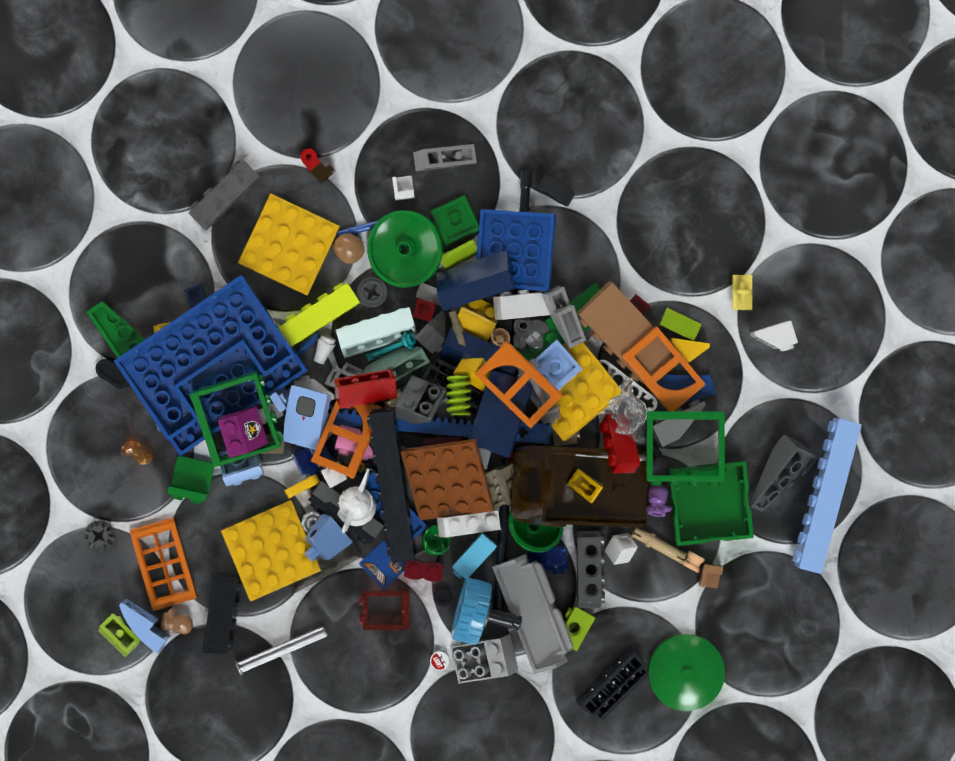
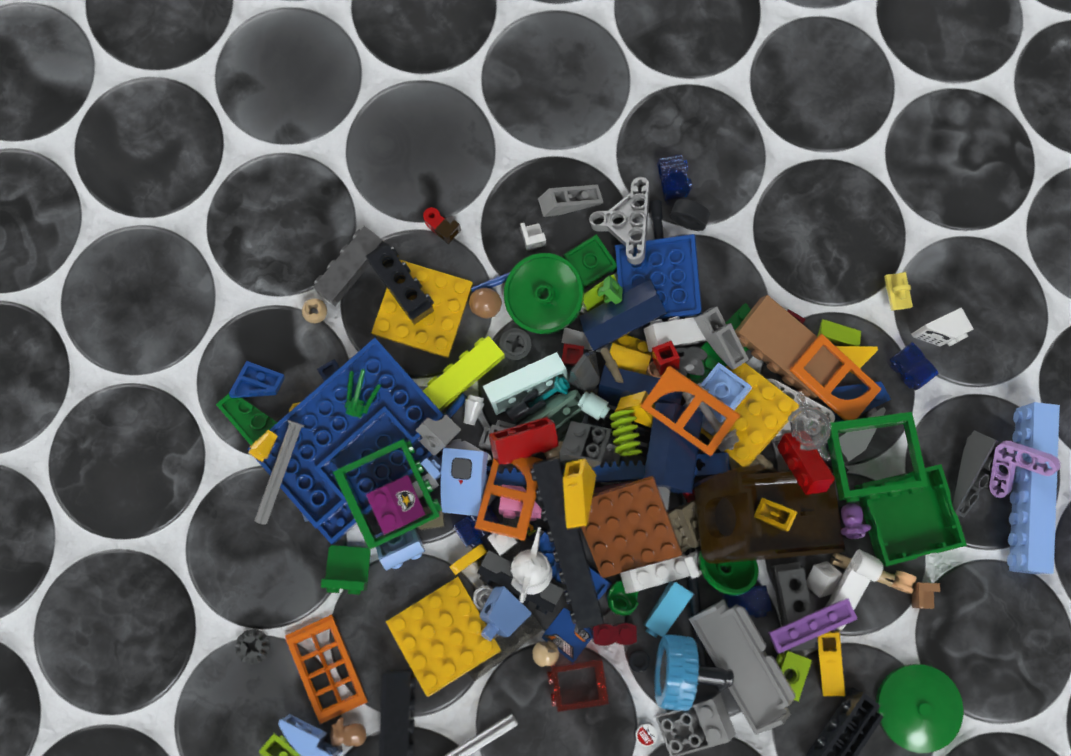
camera: 10 degrees left, 10 degrees down
black tile [95,359,130,389] -> none
clear orange animal [121,436,153,465] -> none
none -> blue wing [229,361,285,398]
none -> yellow cone [248,430,278,462]
none -> light grey axle [255,420,304,525]
none -> tan piece [302,298,327,323]
none -> green plant [345,369,381,418]
none -> black brick [366,242,434,325]
none -> light grey brick [416,415,461,456]
none -> black hinge [505,389,546,425]
none -> tan piece [532,641,559,667]
none -> yellow slope [563,459,596,529]
none -> light aqua brick [577,391,610,420]
none -> light grey beam [589,177,650,265]
none -> bright green tile [598,276,623,304]
none -> red brick [652,341,680,376]
none -> clear blue brick [657,154,692,201]
none -> white tile [684,551,702,578]
none -> dark tan piece [756,454,778,473]
none -> medium lavender plate [768,598,858,653]
none -> yellow slope [818,630,845,696]
none -> white beam [825,549,884,631]
none -> clear blue brick [889,342,939,391]
none -> lavender beam [989,440,1060,498]

